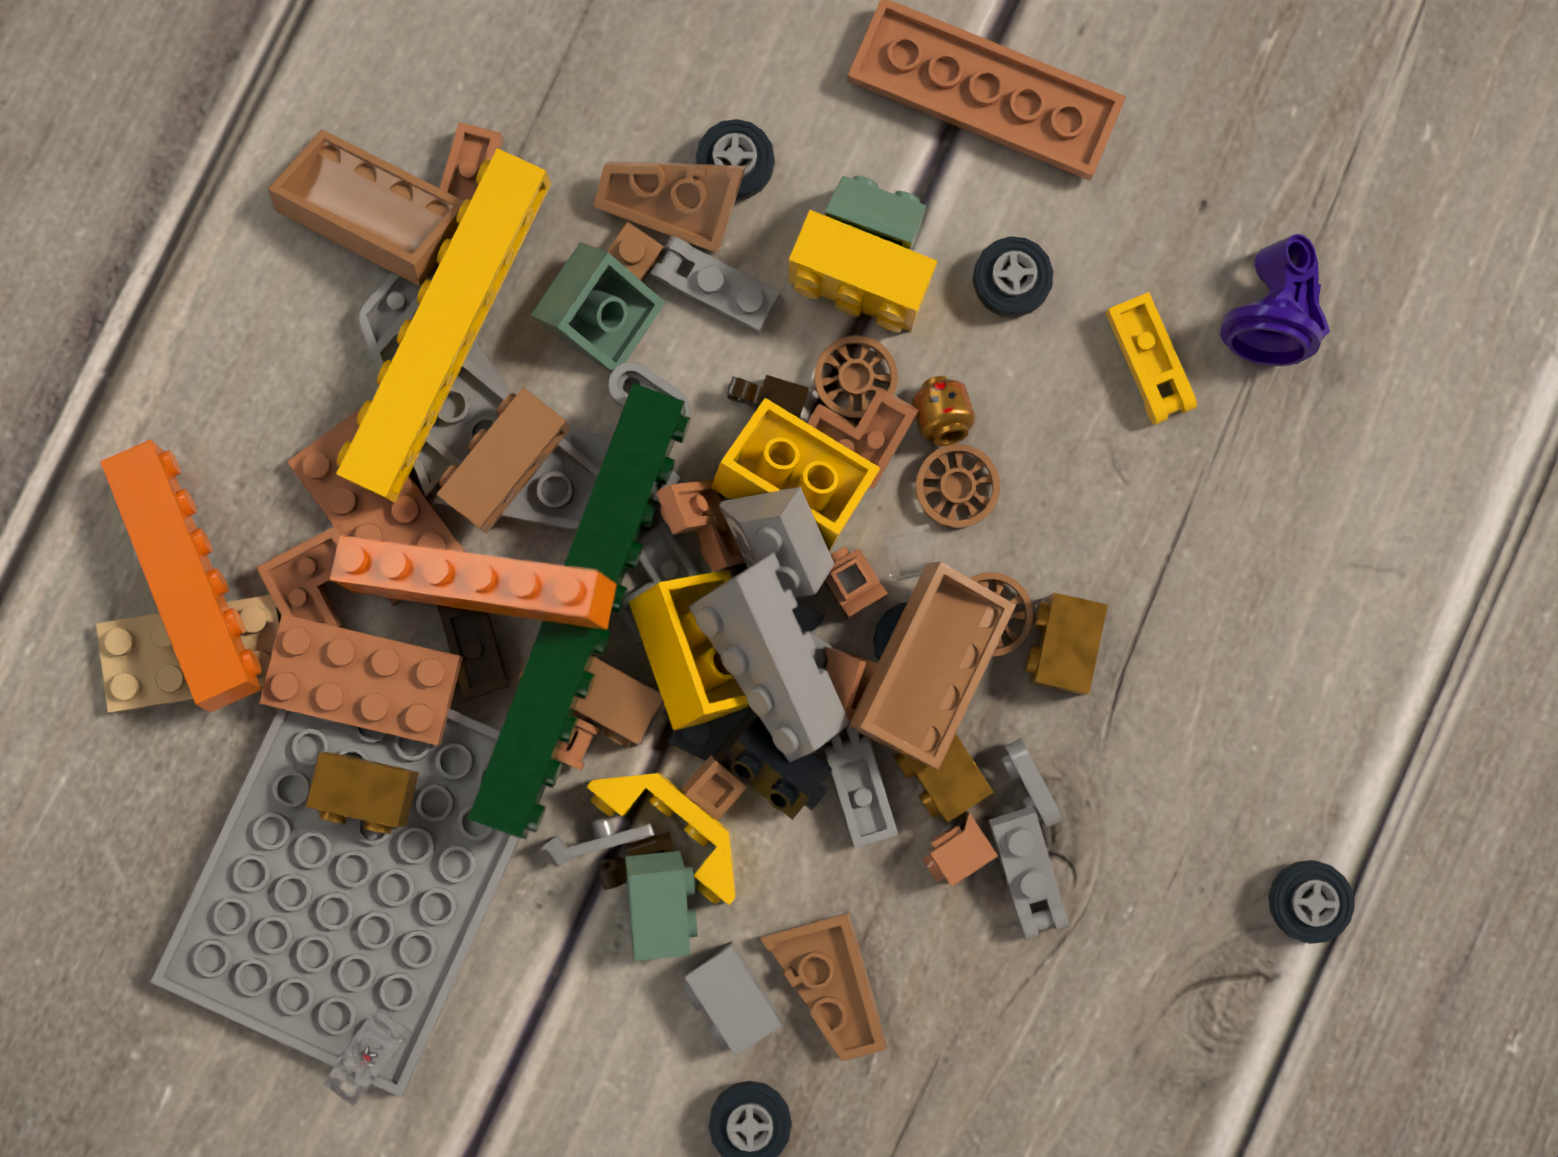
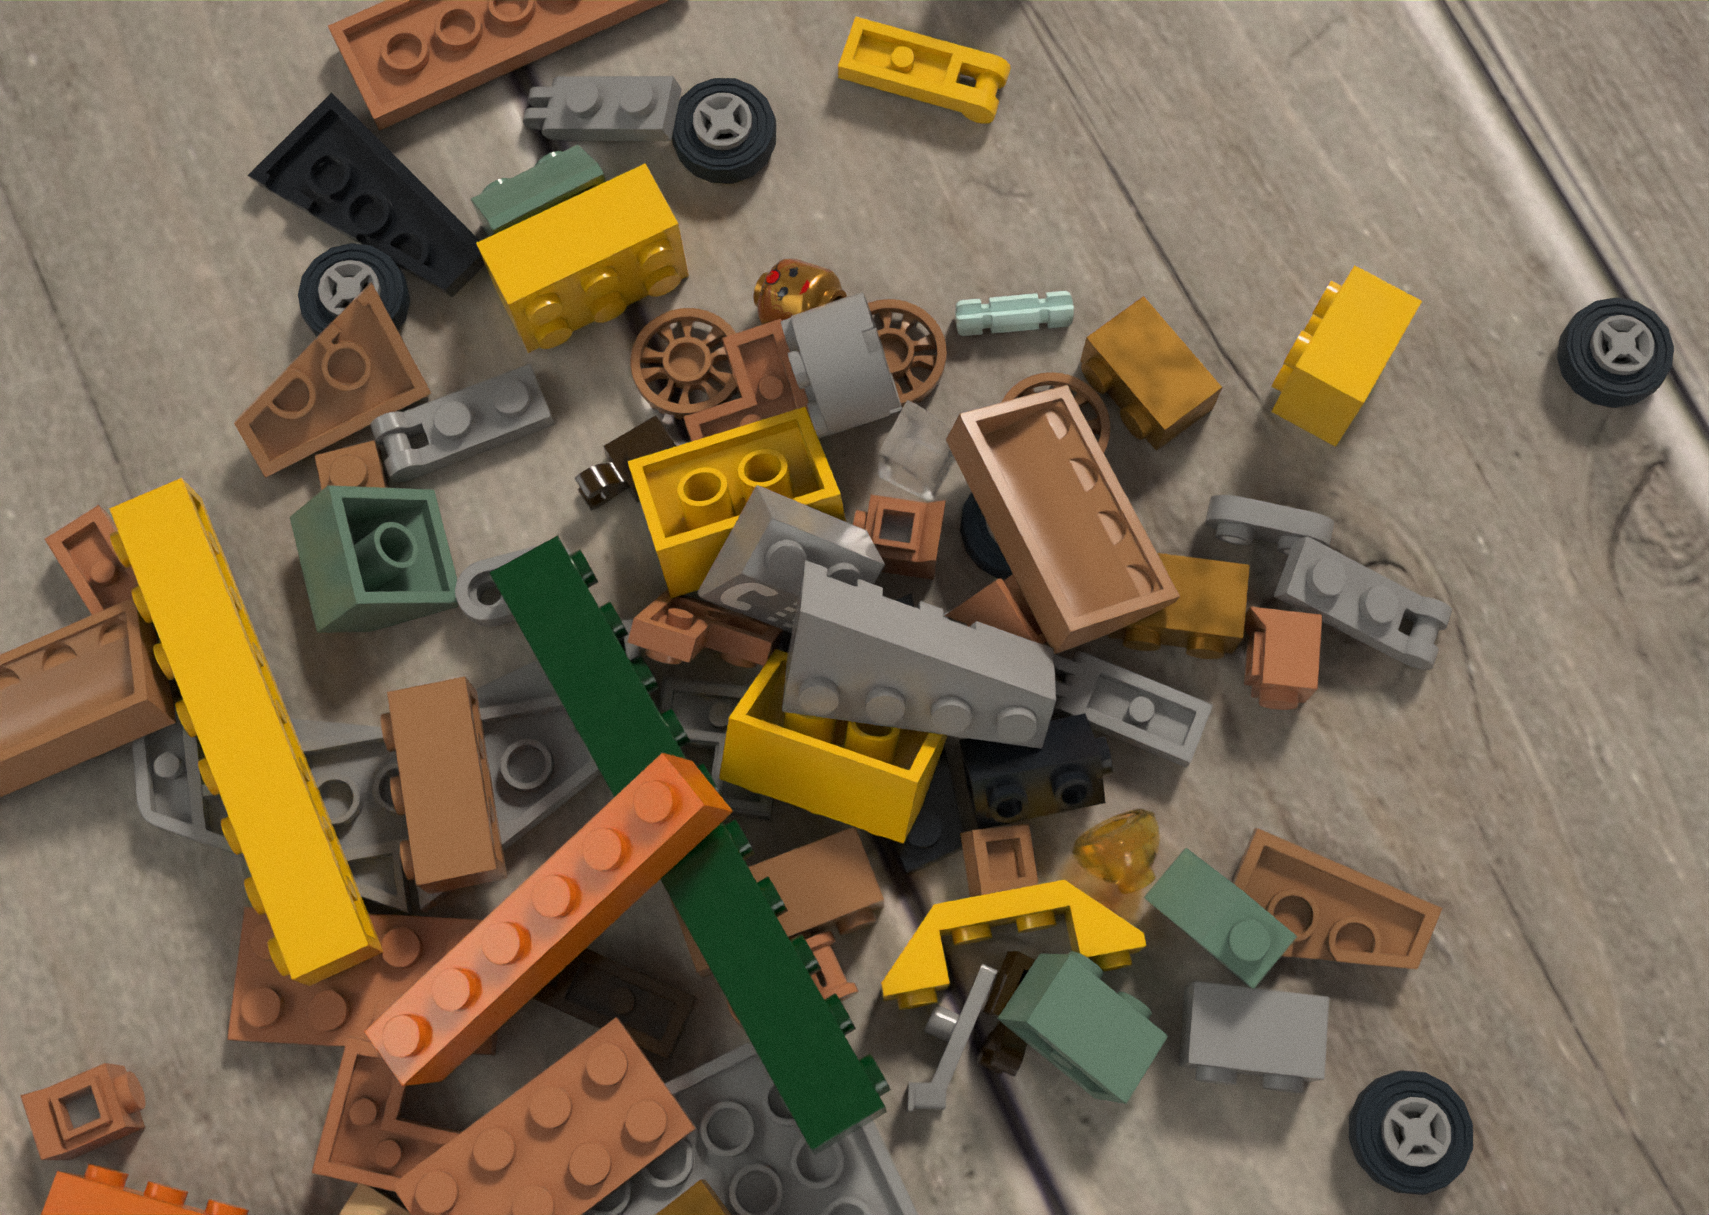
camera: 50 degrees left, 10 degrees down
none -> nougat window [20,1063,146,1161]
none -> black wing [248,92,485,297]
none -> light grey hinge [523,76,682,141]
none -> light grey brick [781,292,903,438]
none -> light aqua axle [955,291,1074,336]
none -> clear yellow brick [1072,809,1160,894]
none -> sand green slope [1143,848,1297,989]
none -> yellow brick [1271,265,1422,447]

